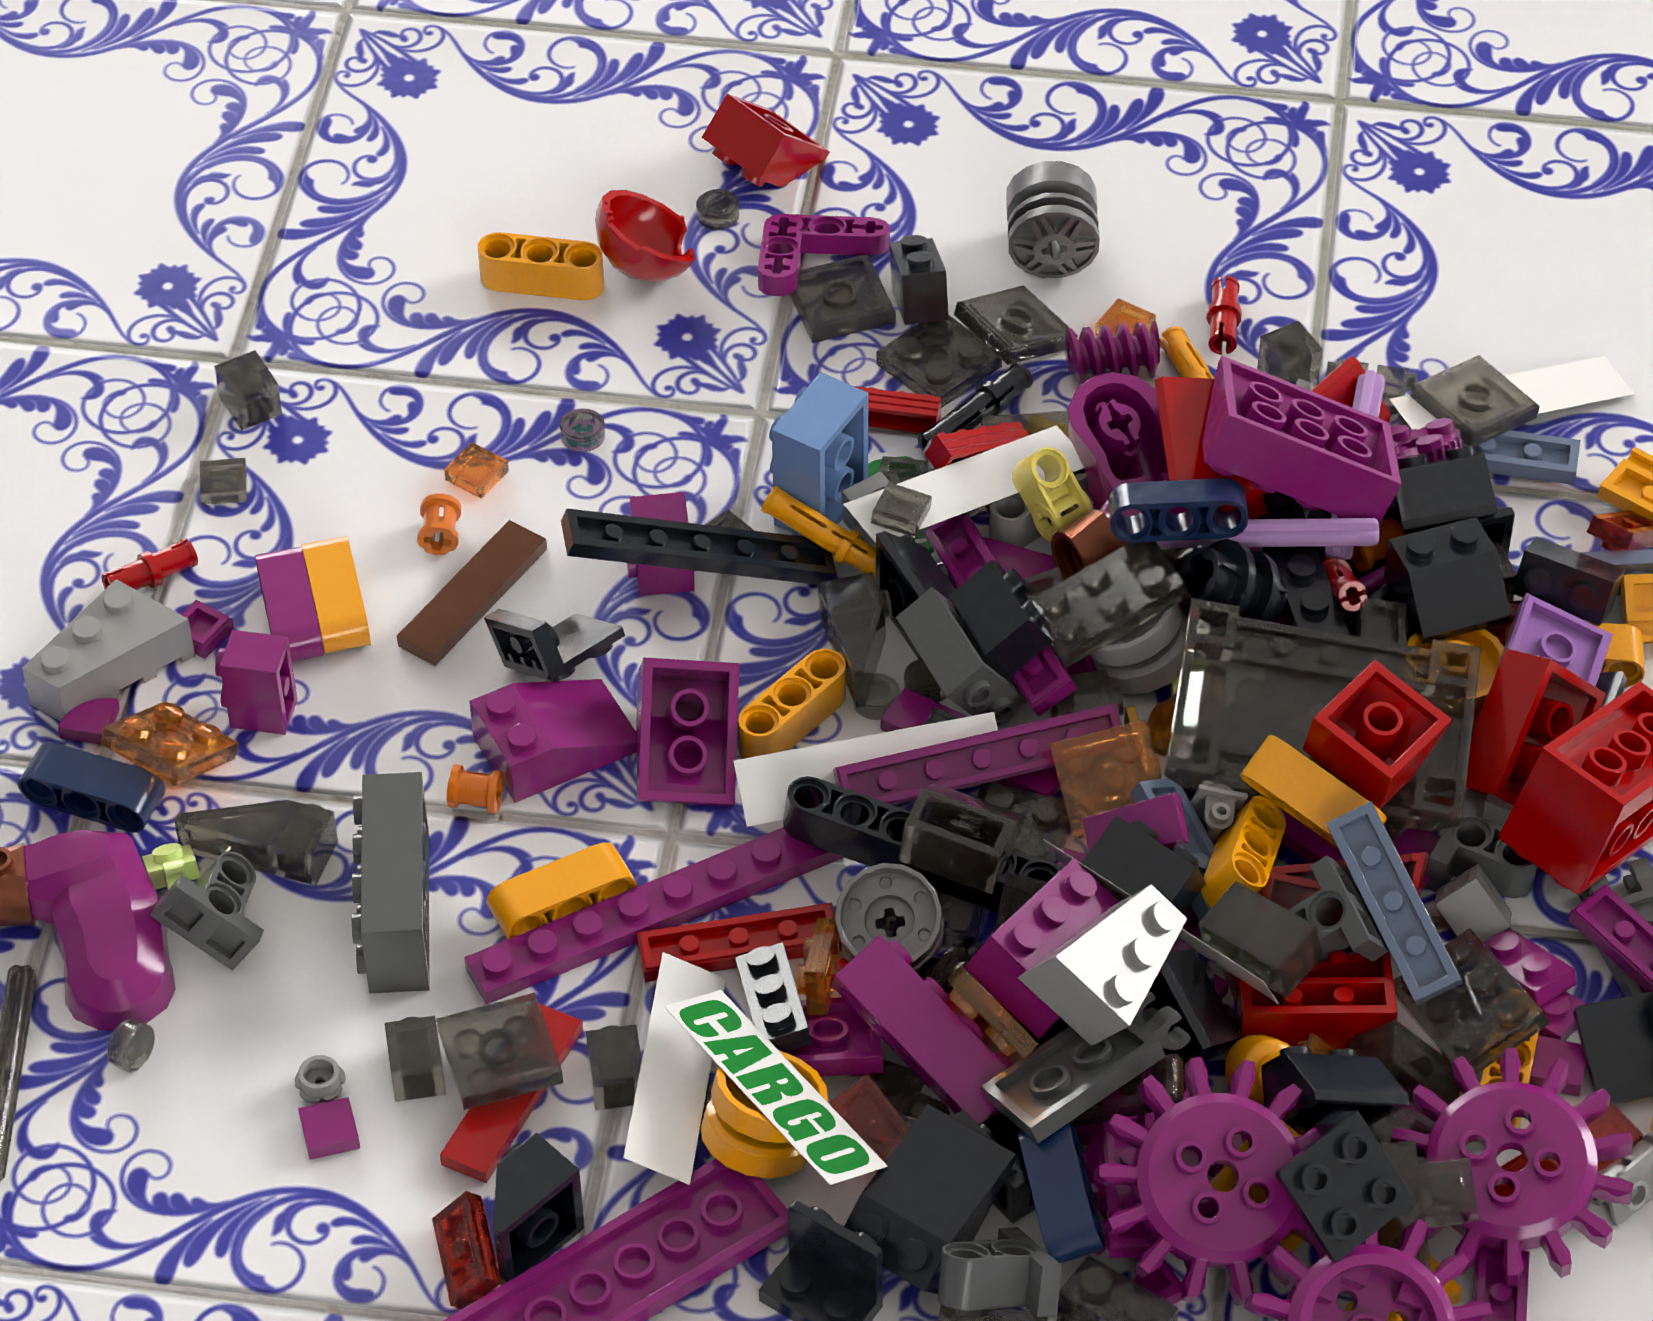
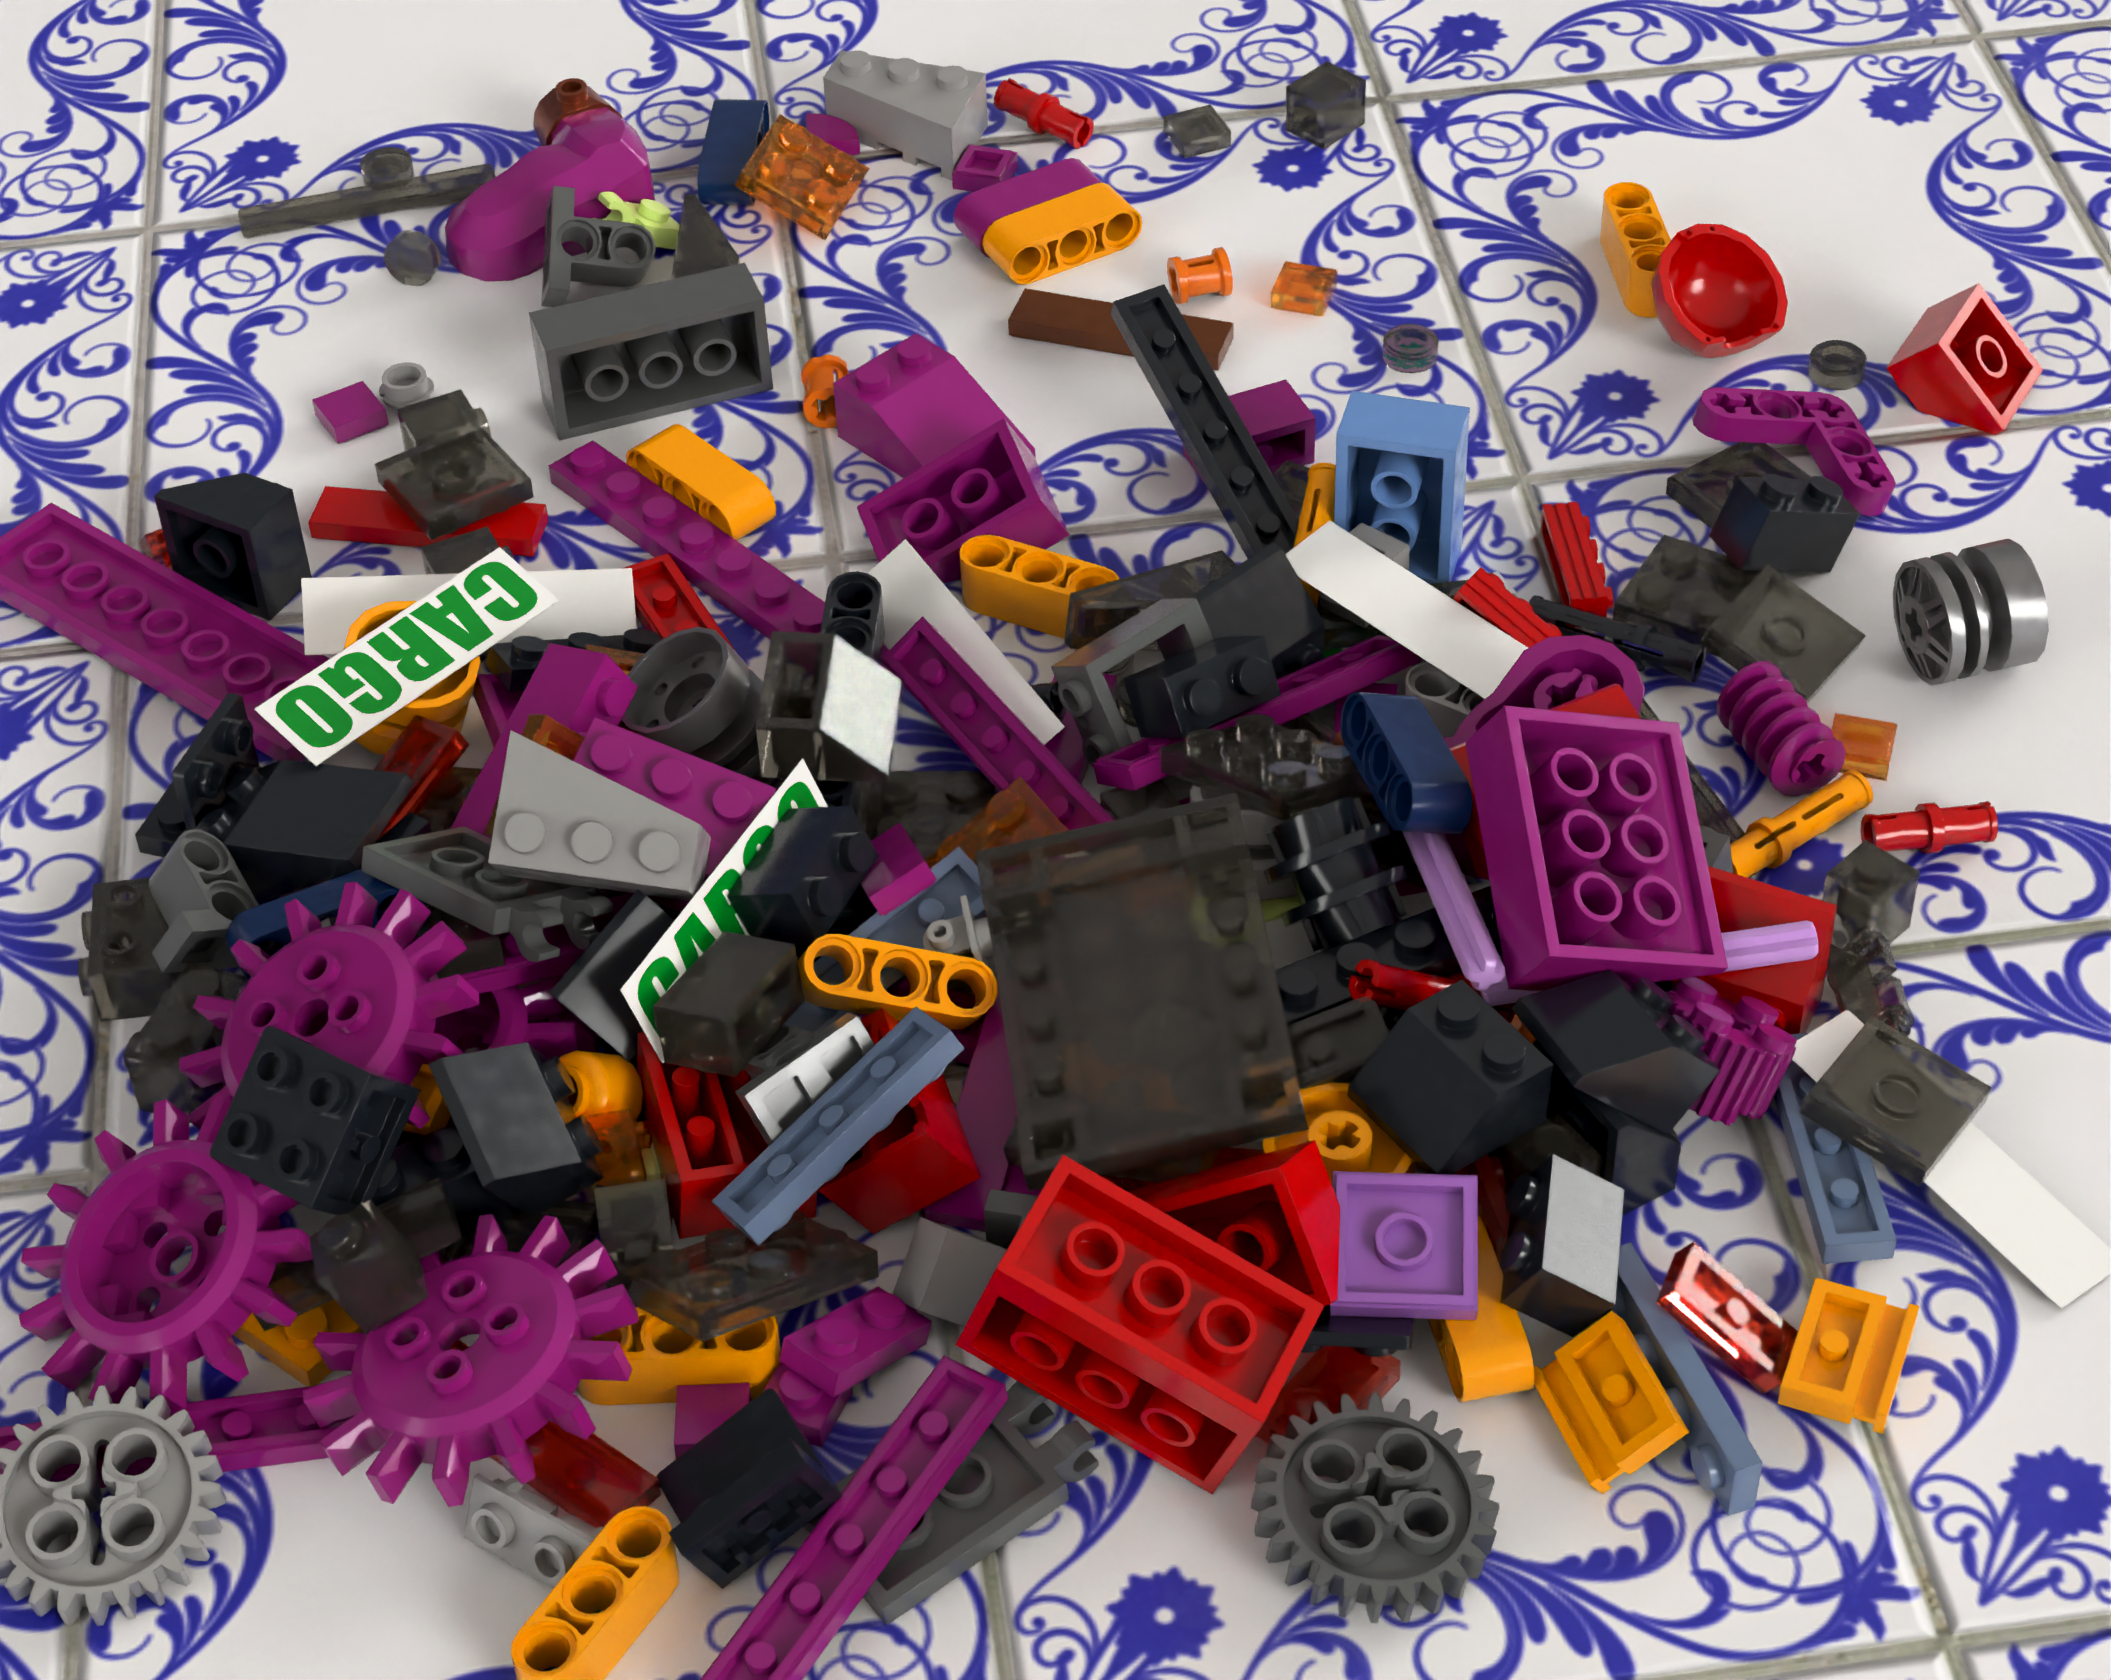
camera: 75 degrees right, 5 degrees down
magenta brick [215,630,298,735] -> none
black bracket [484,609,625,681] -> none
clear smoke tile [871,482,932,538] -> none
light yellow piece [1012,447,1093,542] -> none
light orange beam [1240,734,1387,849] -> none
red slope [1302,660,1452,809] -> none

